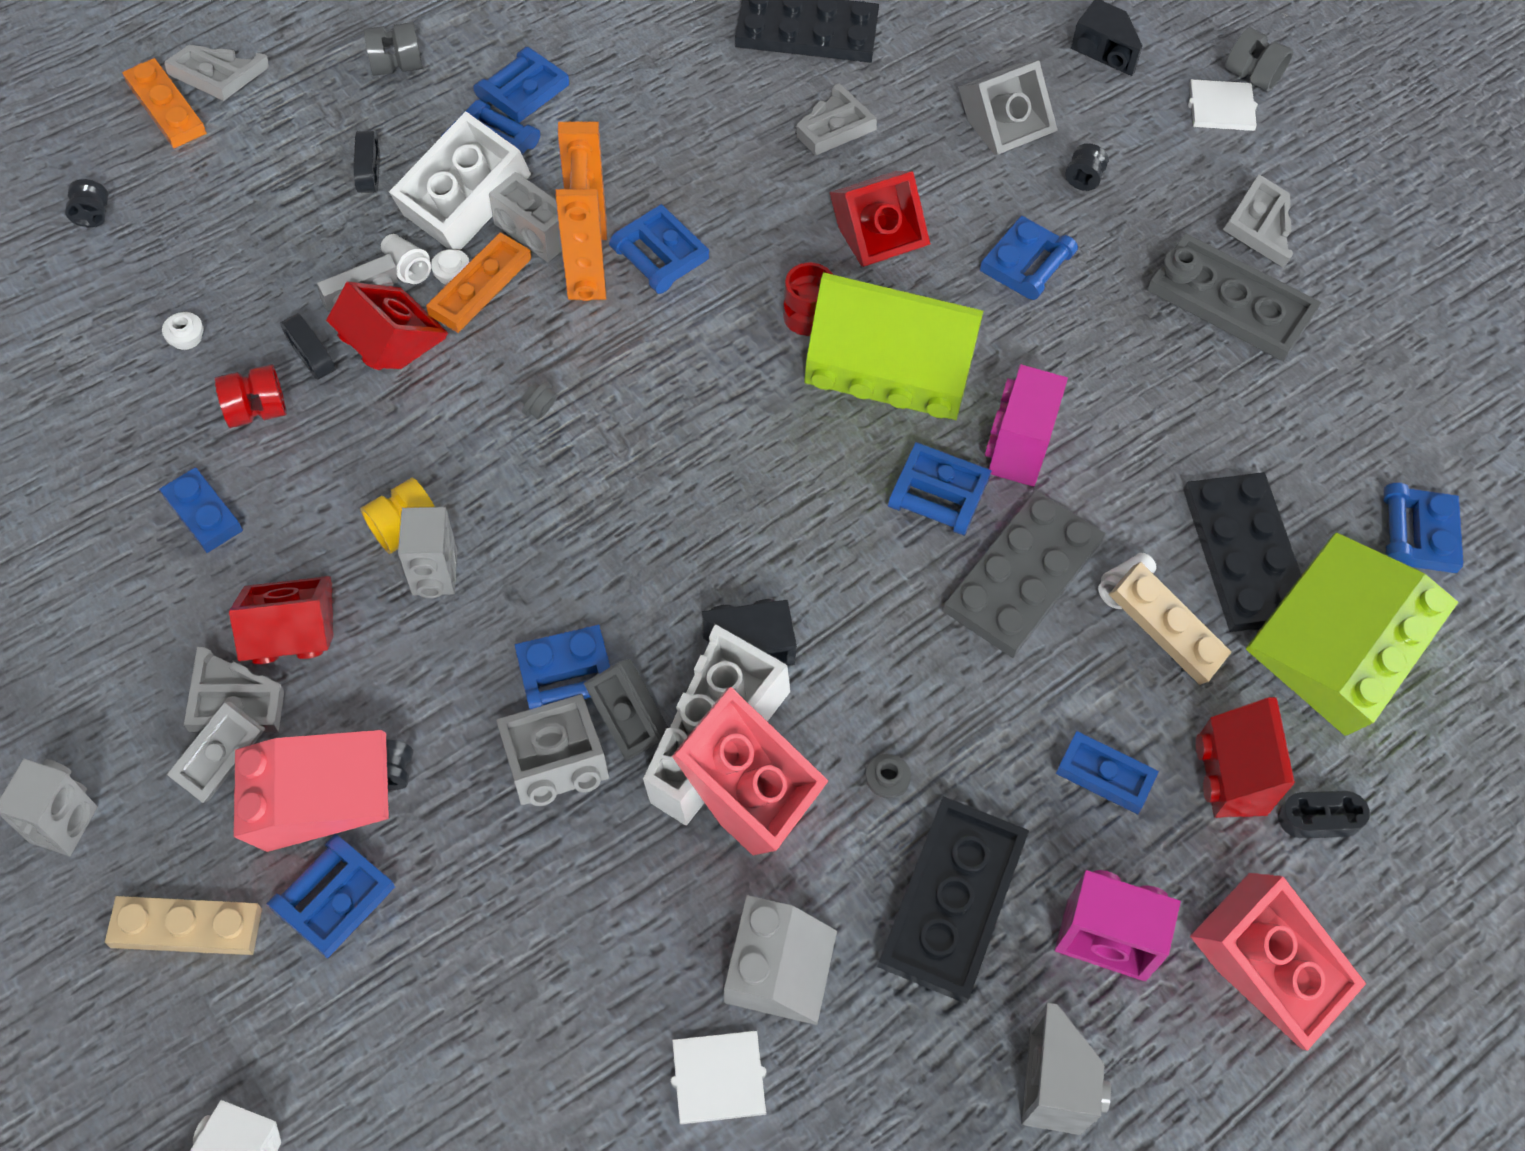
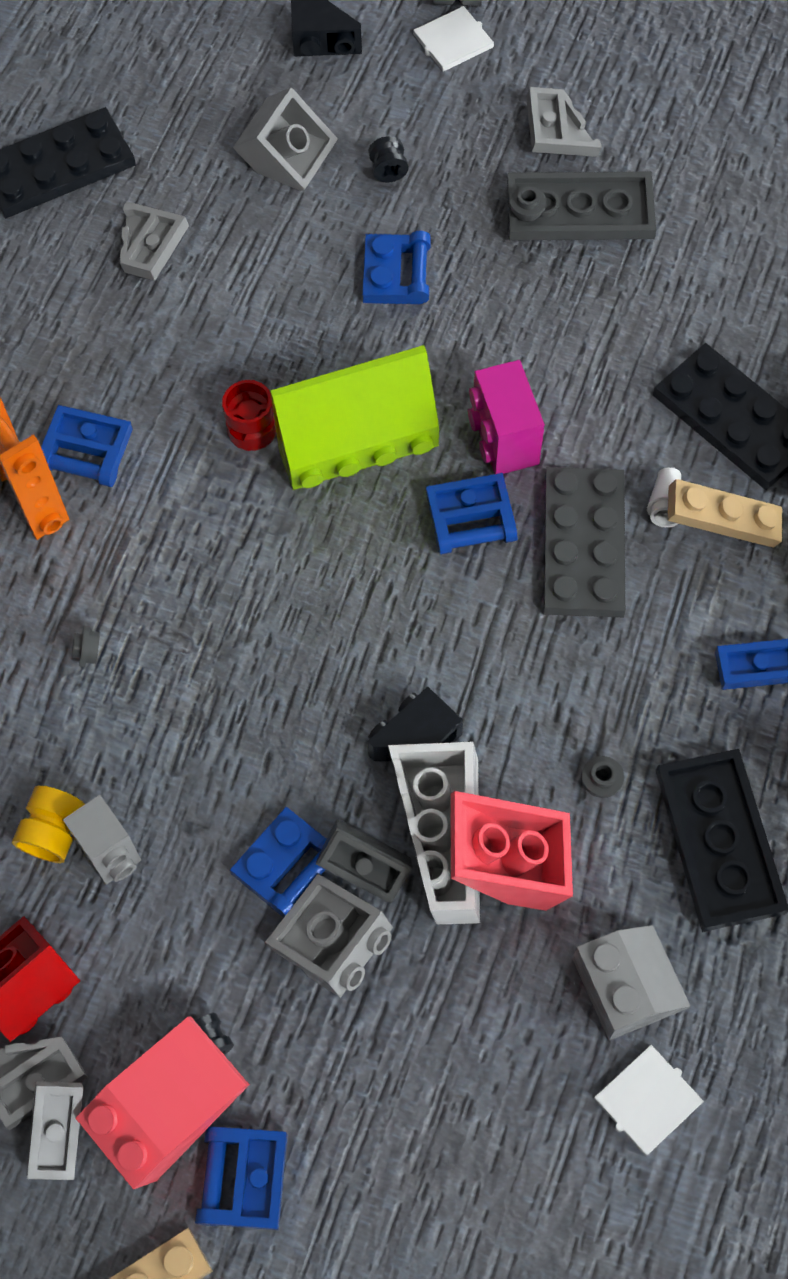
camera: 30 degrees left, 5 degrees up
red slope [829,171,931,267] -> none

